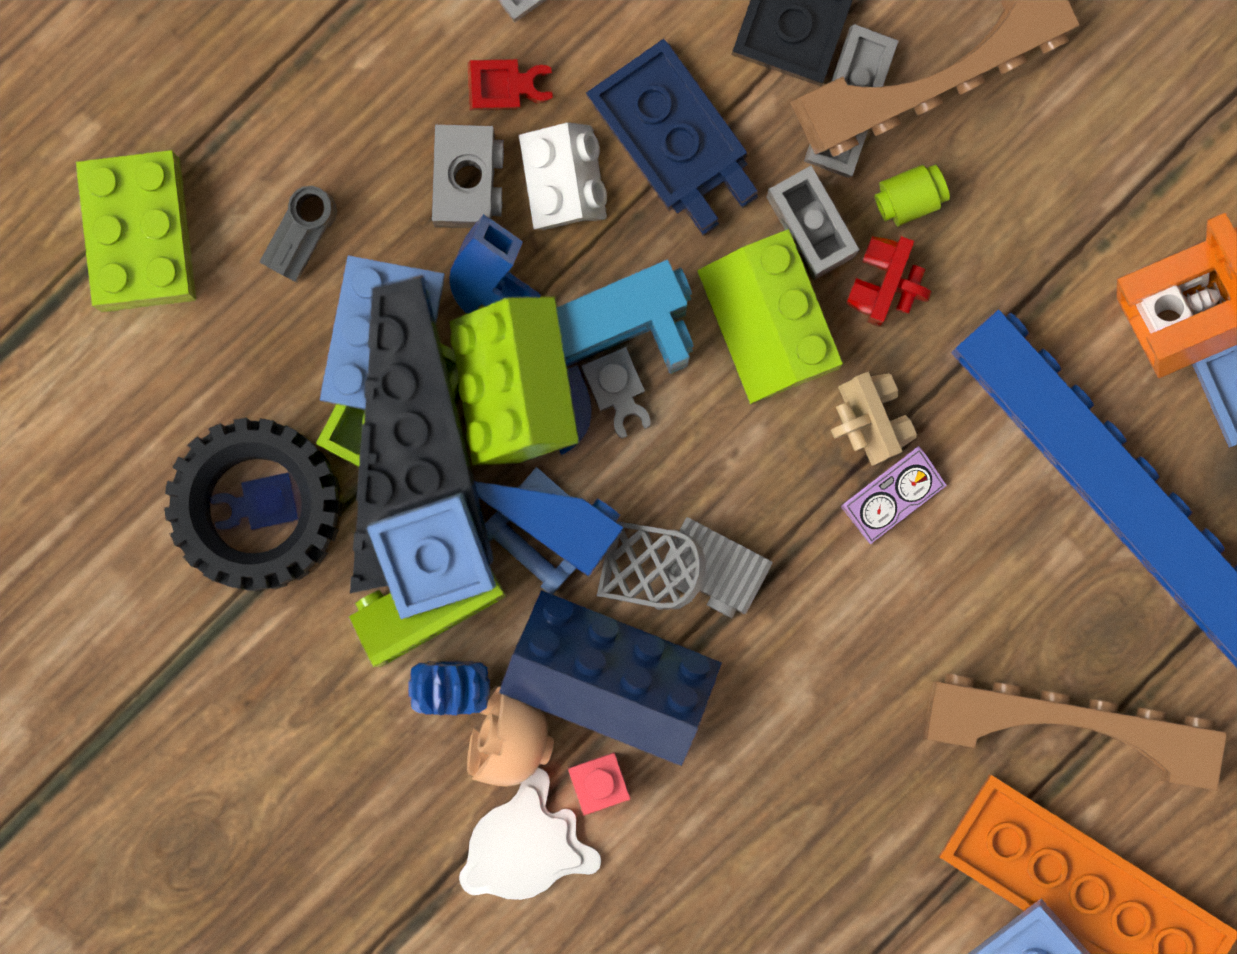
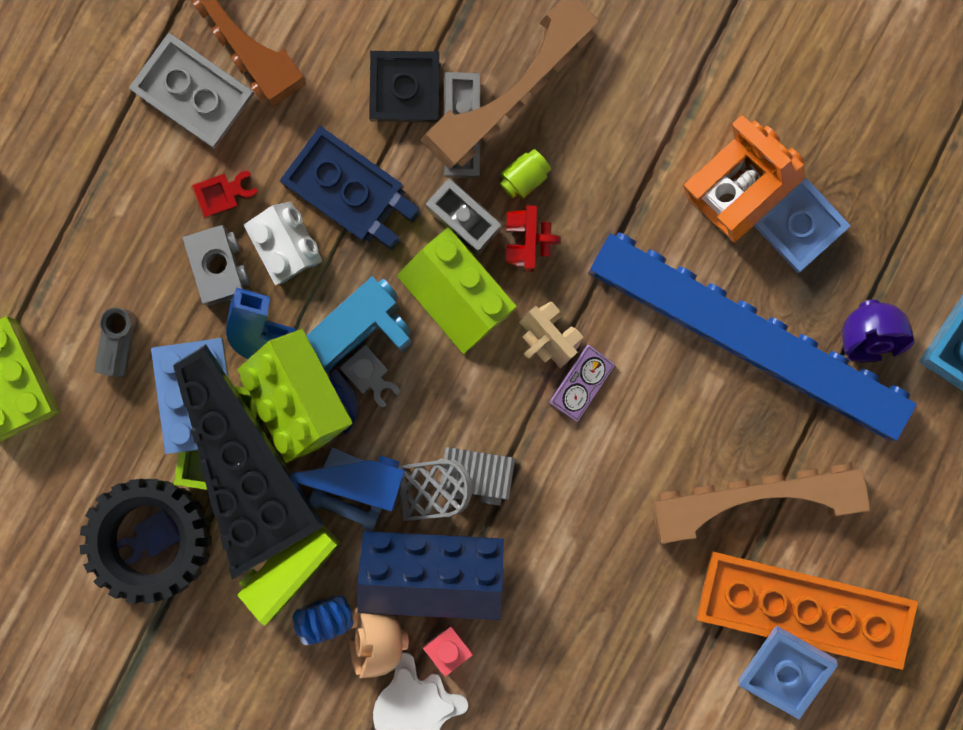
camera: 25 degrees left, 0 degrees up
medium blue plate [367,493,496,619] -> none

